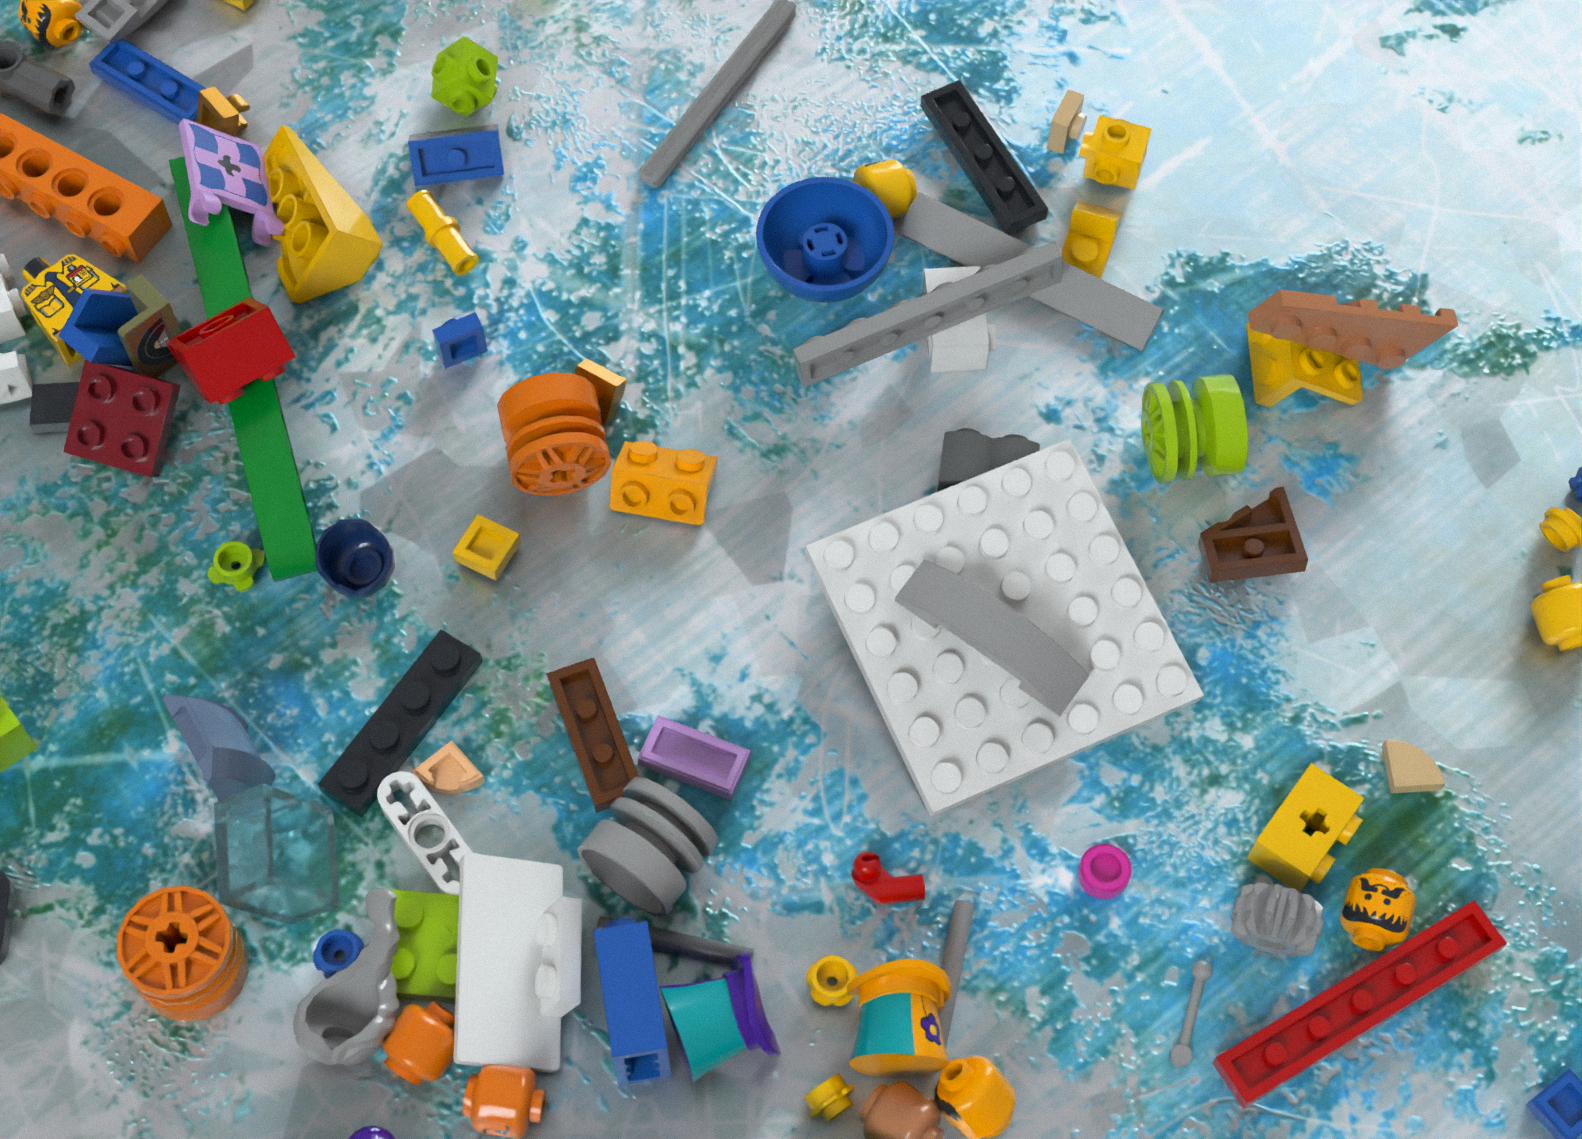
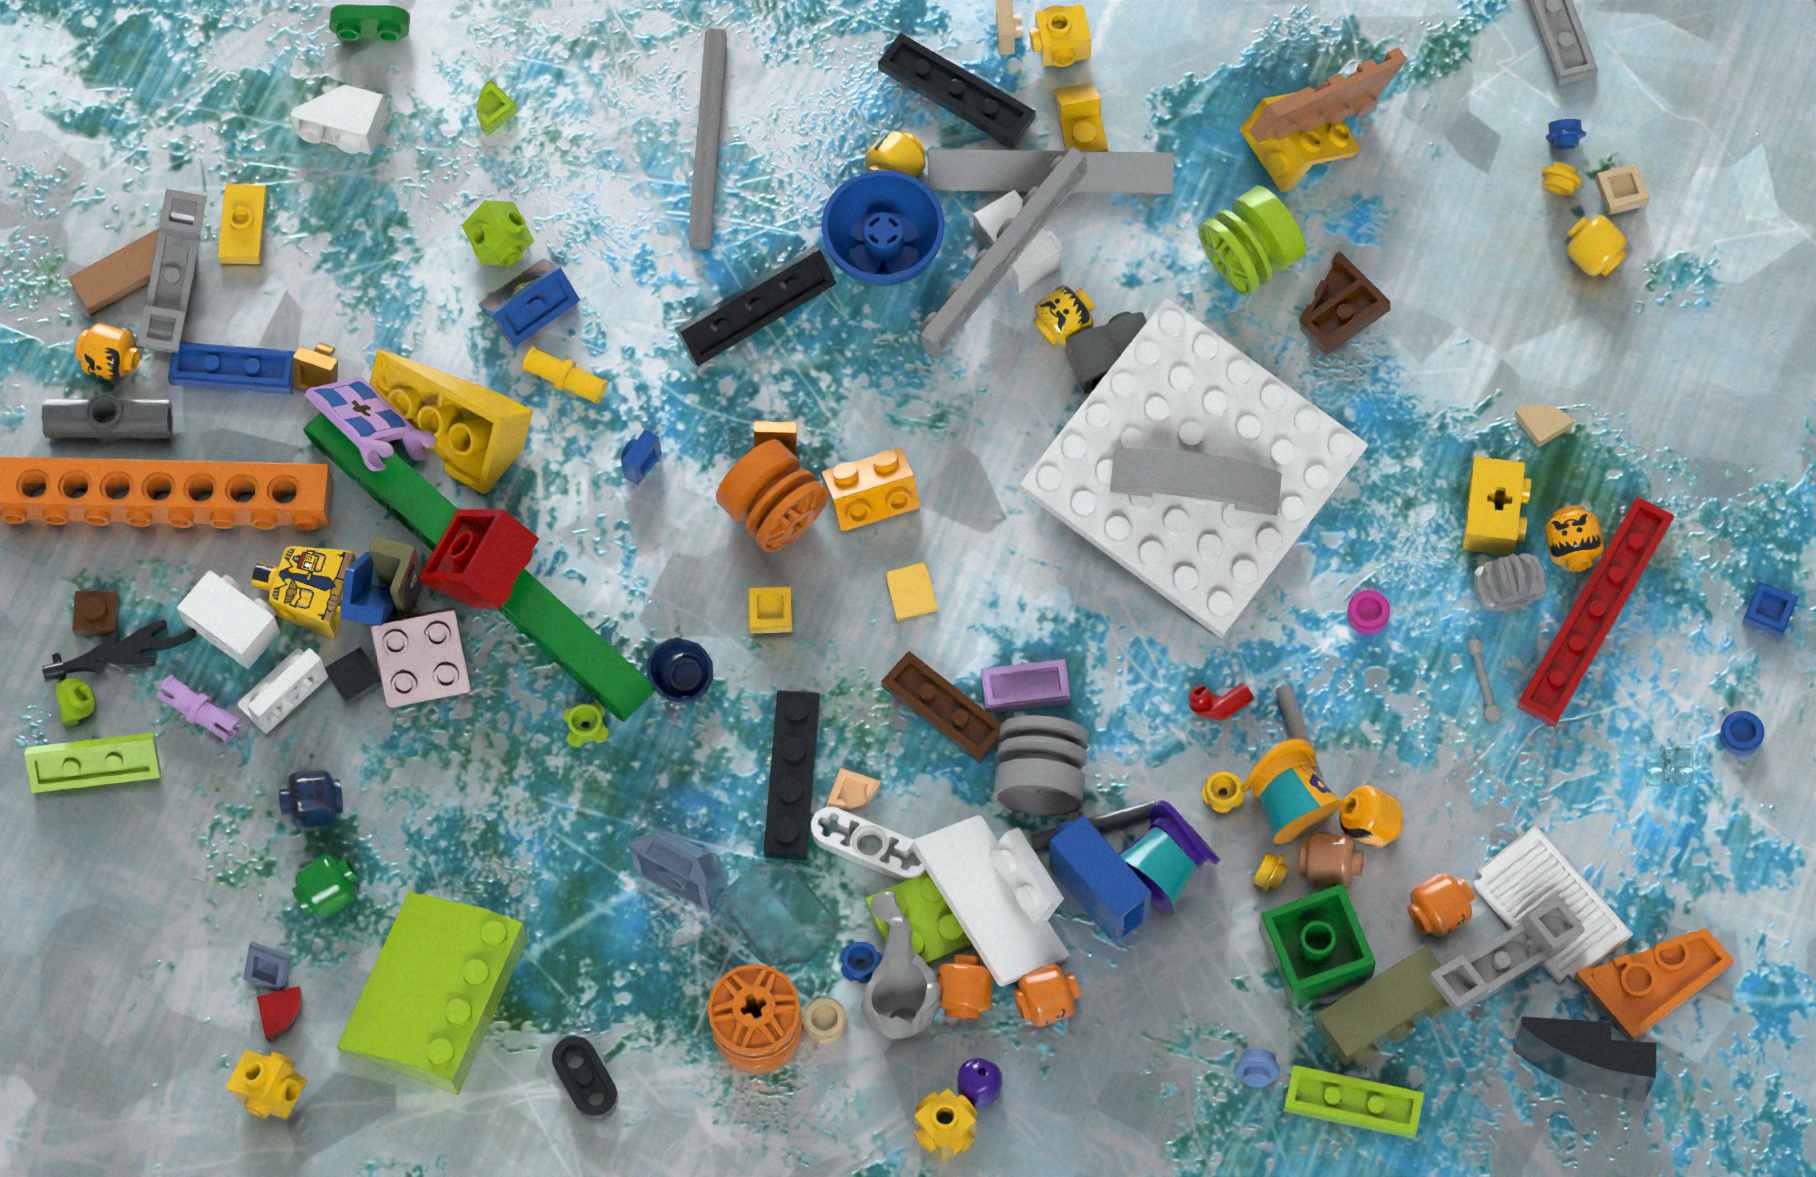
camera: 25 degrees left, 5 degrees up
none -> black plate [675,246,837,367]
none -> tan tile [803,997,847,1044]
none -> yellow slope [885,562,938,621]
none -> yellow head [1032,285,1095,347]

